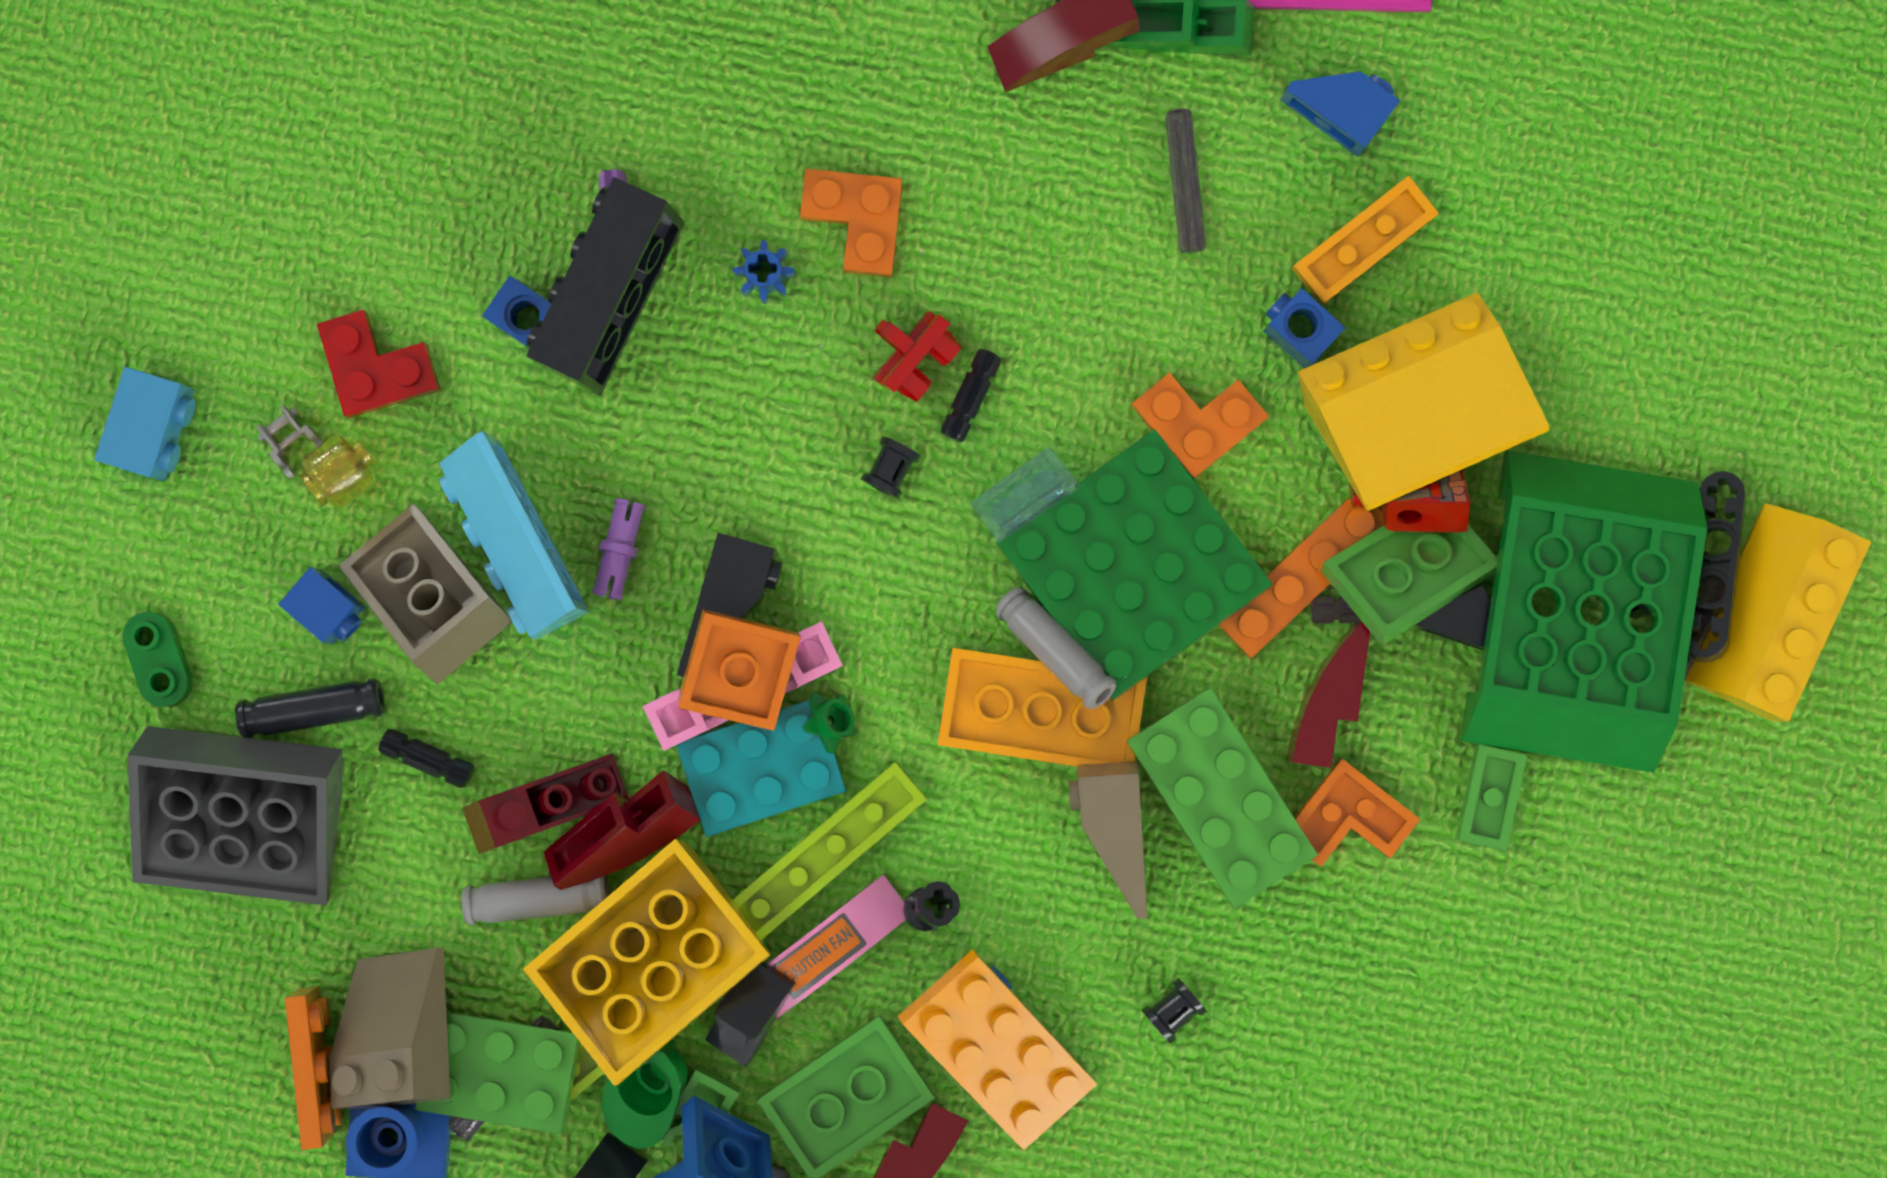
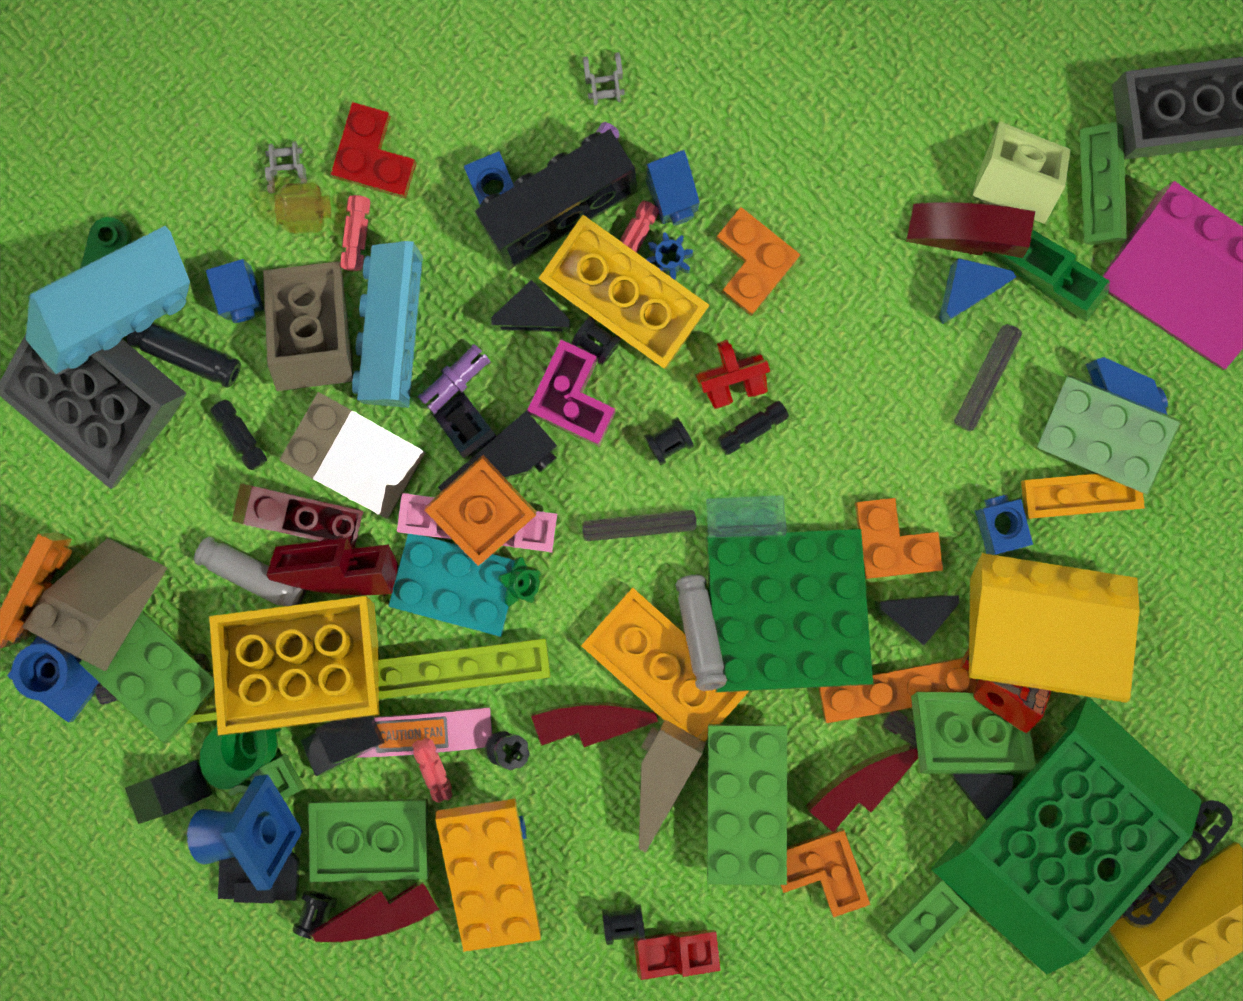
camera: 30 degrees right, 0 degrees up
dark azure brick [94,366,196,482] -> none
none -> medium azure slope [25,226,190,374]
none -> slope [279,392,426,519]
none -> coral axle [340,195,371,271]
none -> coral axle [412,738,453,803]
none -> black slope [432,392,497,461]
none -> black slope [491,280,571,333]
none -> dark pink brick [527,340,615,447]
none -> dark red slope [531,702,658,748]
none -> yellow slope [538,215,710,369]
none -> black bush [571,316,622,366]
none -> axle [582,510,697,541]
none -> light grey piece [583,52,625,106]
none -> coral axle [619,200,659,253]
none -> red slope [634,930,721,980]
none -> blue slope [646,150,700,226]
none -> black slope [875,595,960,646]
none -> blue slope [939,258,1016,324]
none -> bright green plate [1037,375,1182,494]

